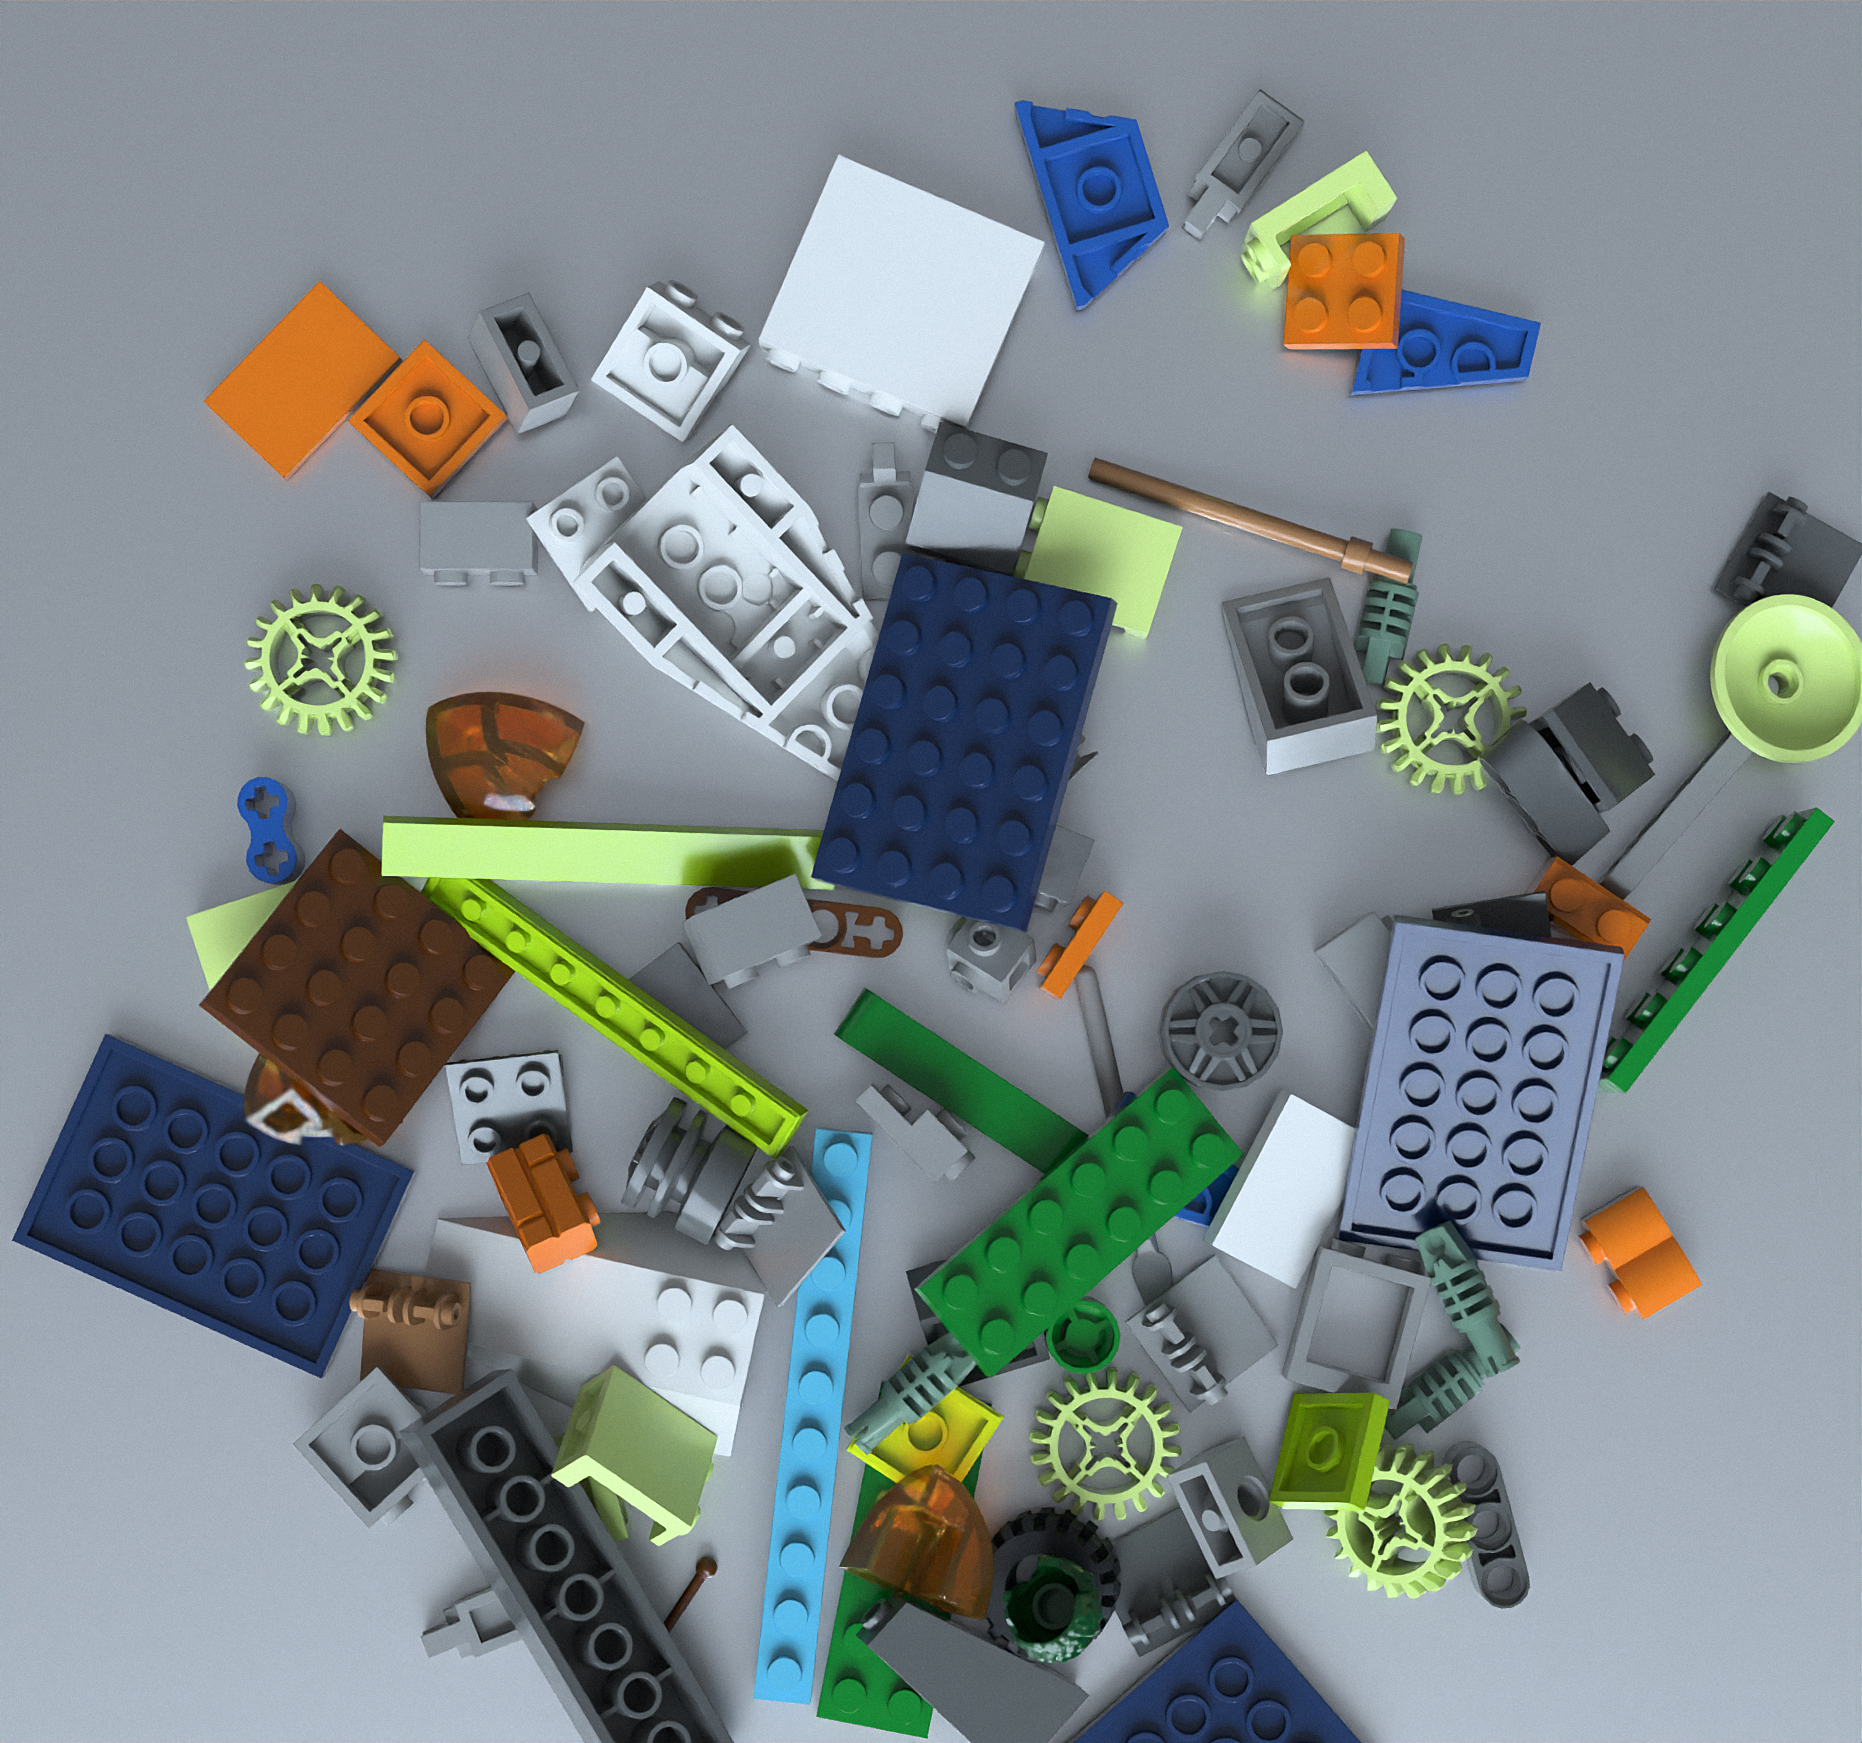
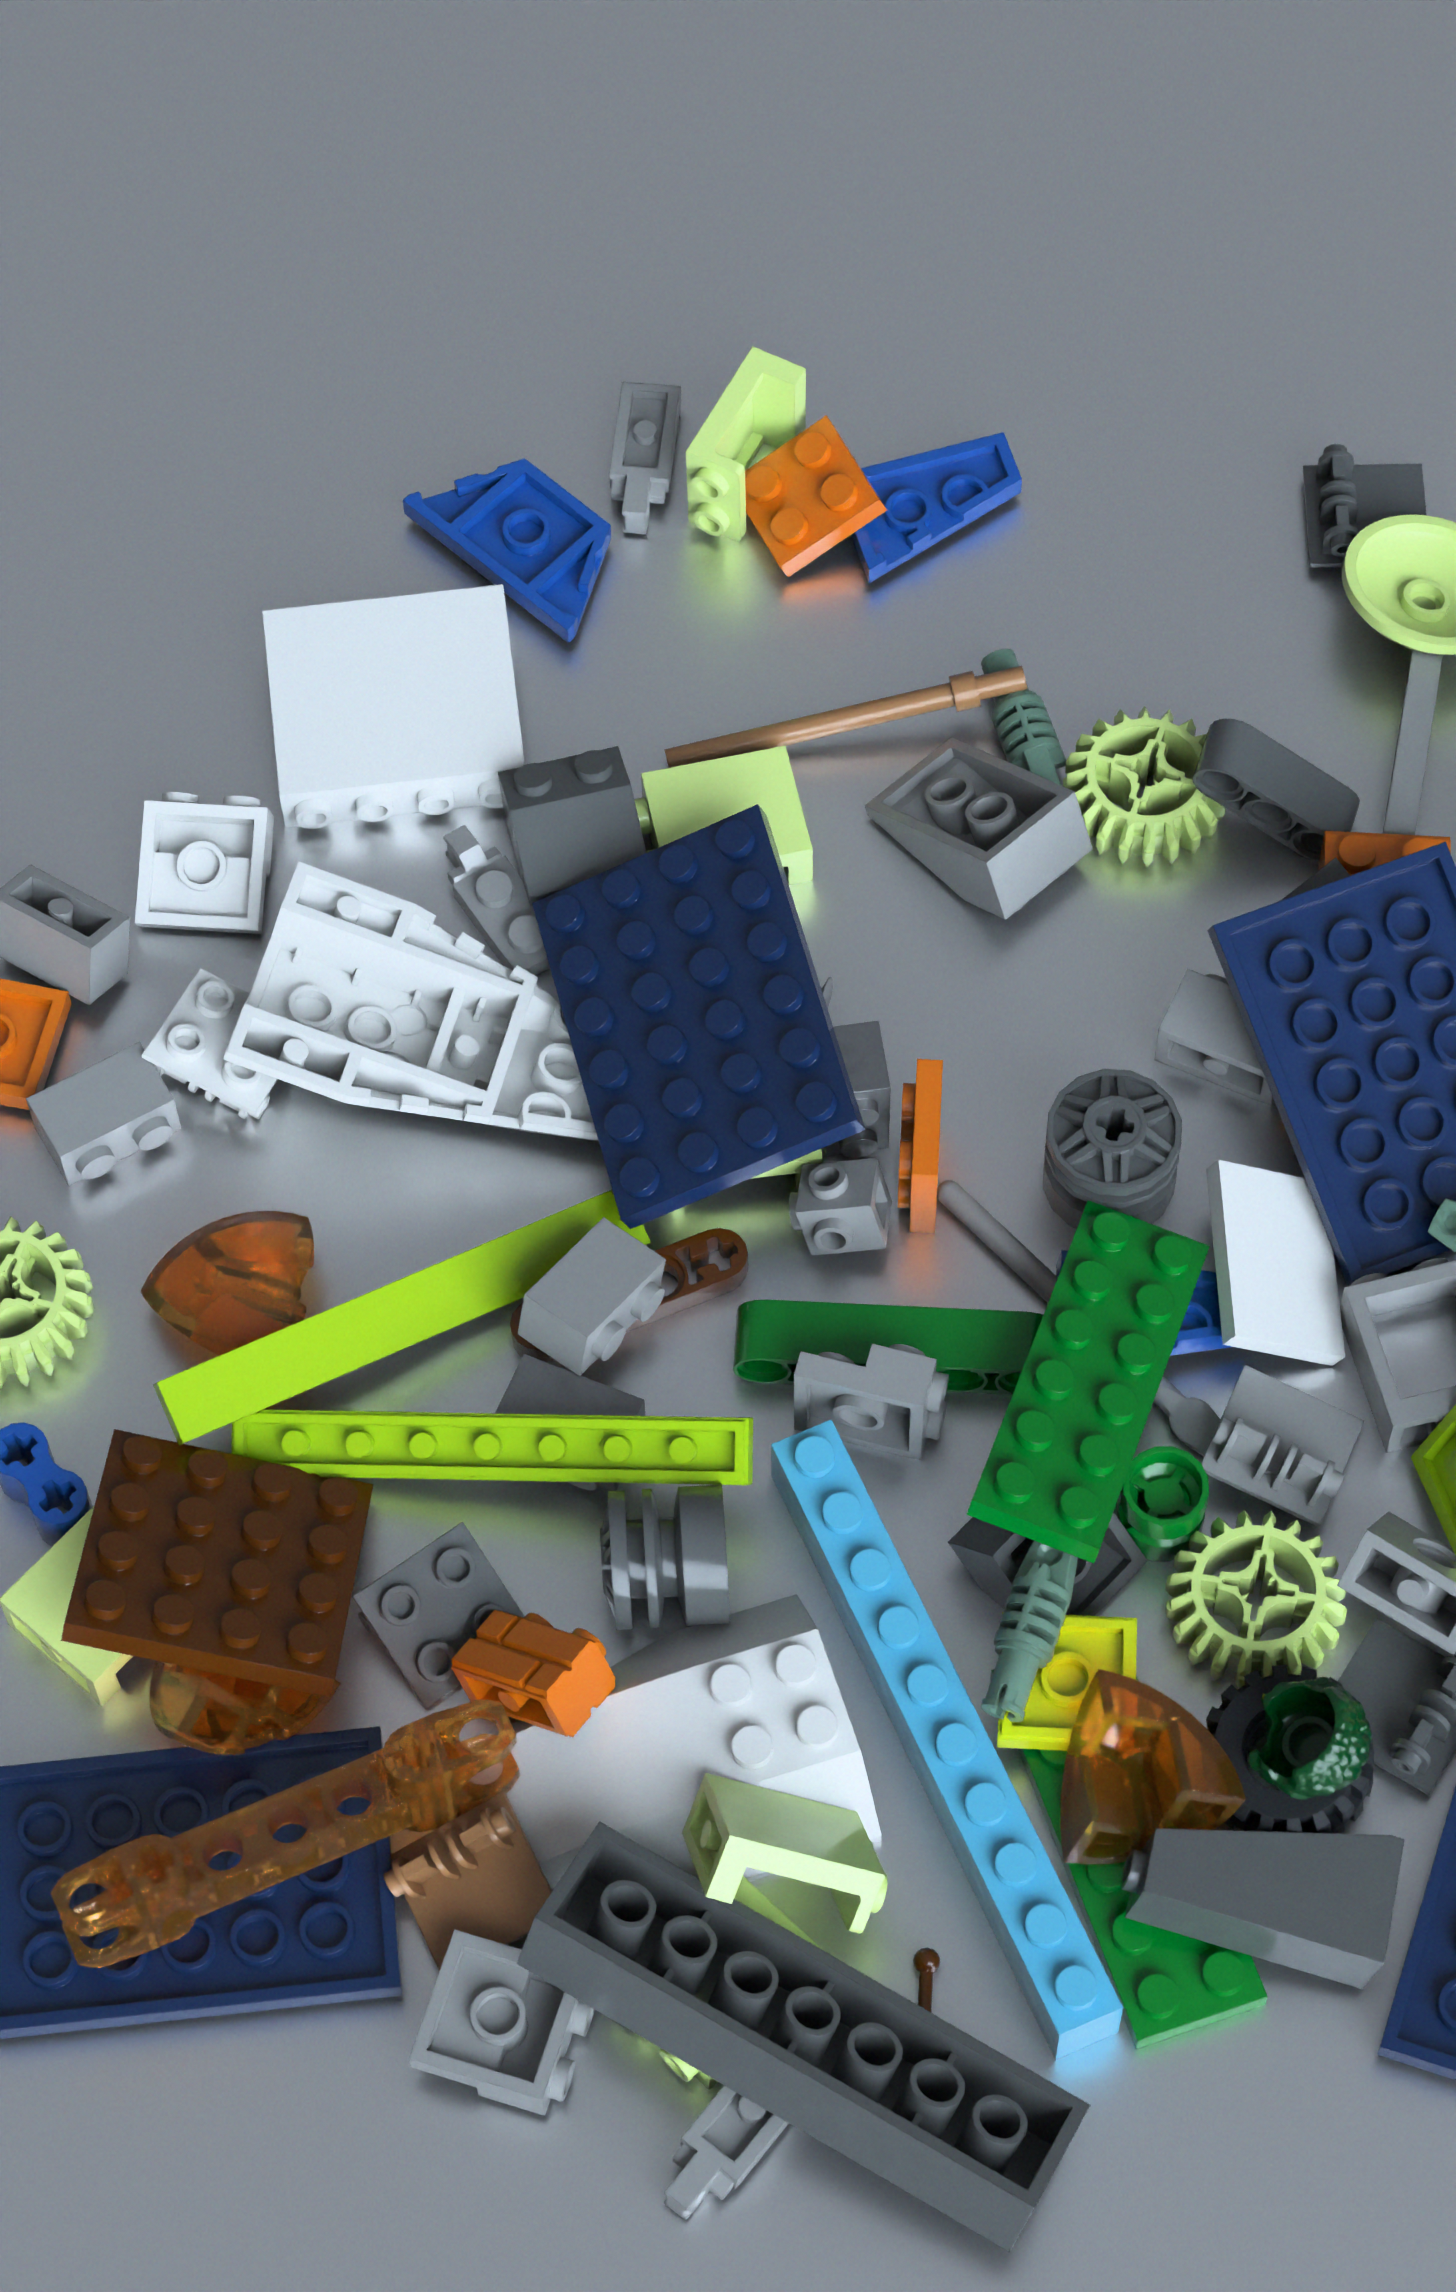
camera: 25 degrees left, 25 degrees down
light grey hinge [713,1146,846,1307] -> none
dark grey slope [1528,682,1655,813] -> none
none -> clear orange piece [51,1699,520,1968]

